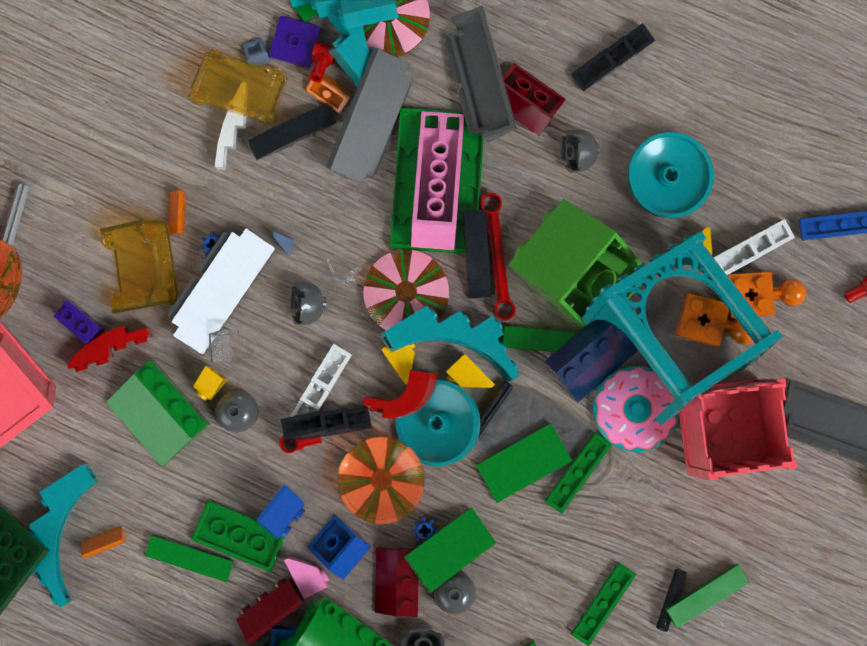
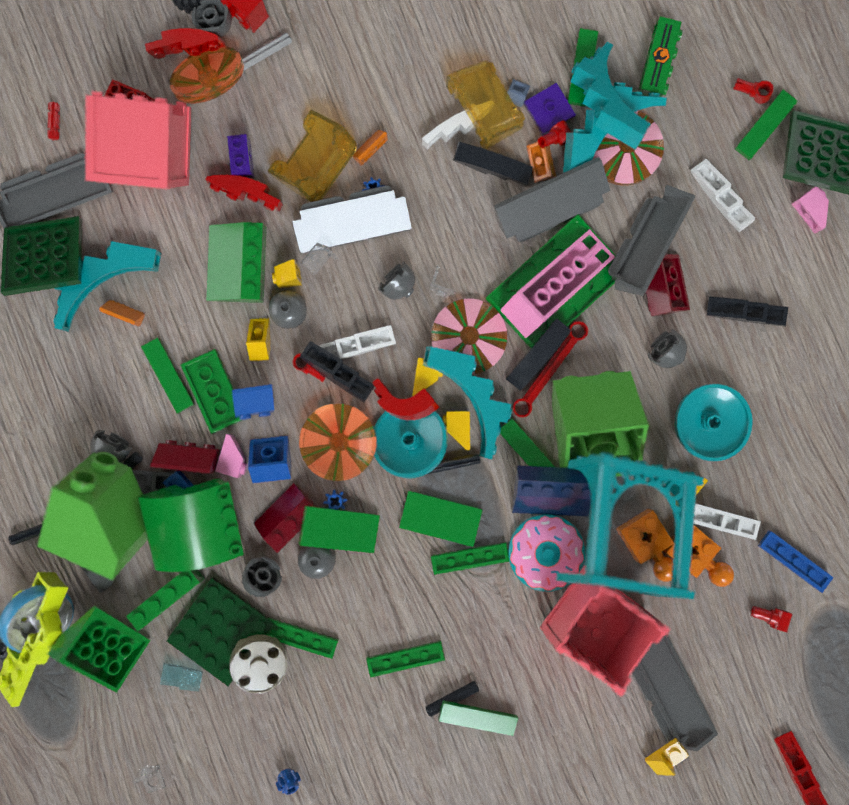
camera: 40 degrees right, 0 degrees up
sand blue slope [273,231,295,256] -> none
none -> yellow slope [246,318,271,361]

